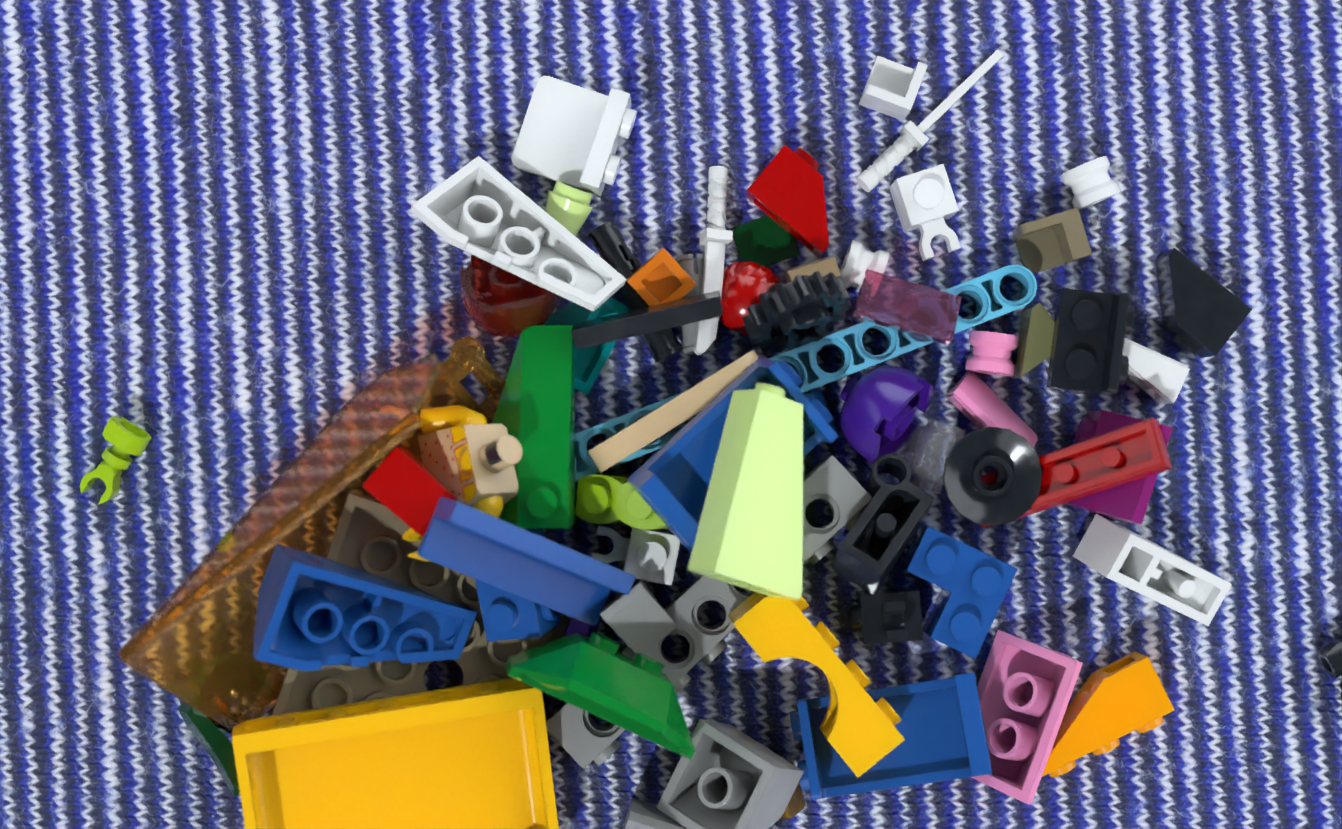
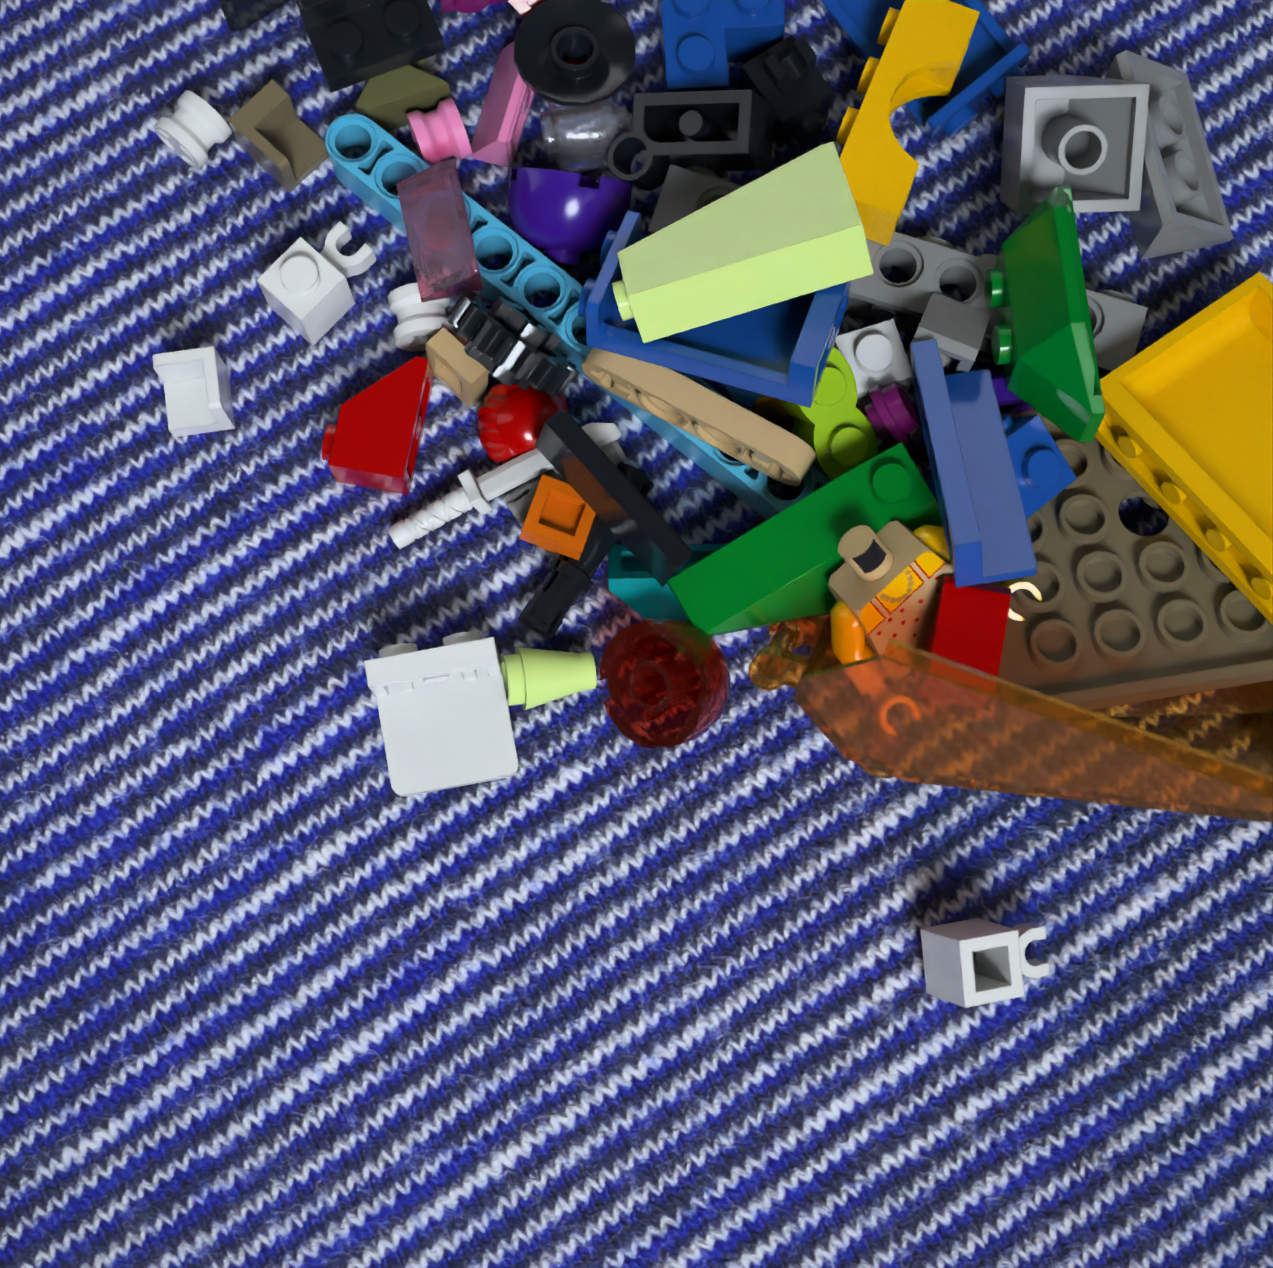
camera: 125 degrees left, 10 degrees down
lime piece [80,416,152,504] -> none
blue wedge [253,544,477,671] -> none
white wedge [411,156,627,312] -> none
dark green sticker [730,215,800,267] -> none
white sword [856,49,1004,192] -> none
none -> magenta plate [865,382,921,444]
none -> white brick [920,918,1050,1008]

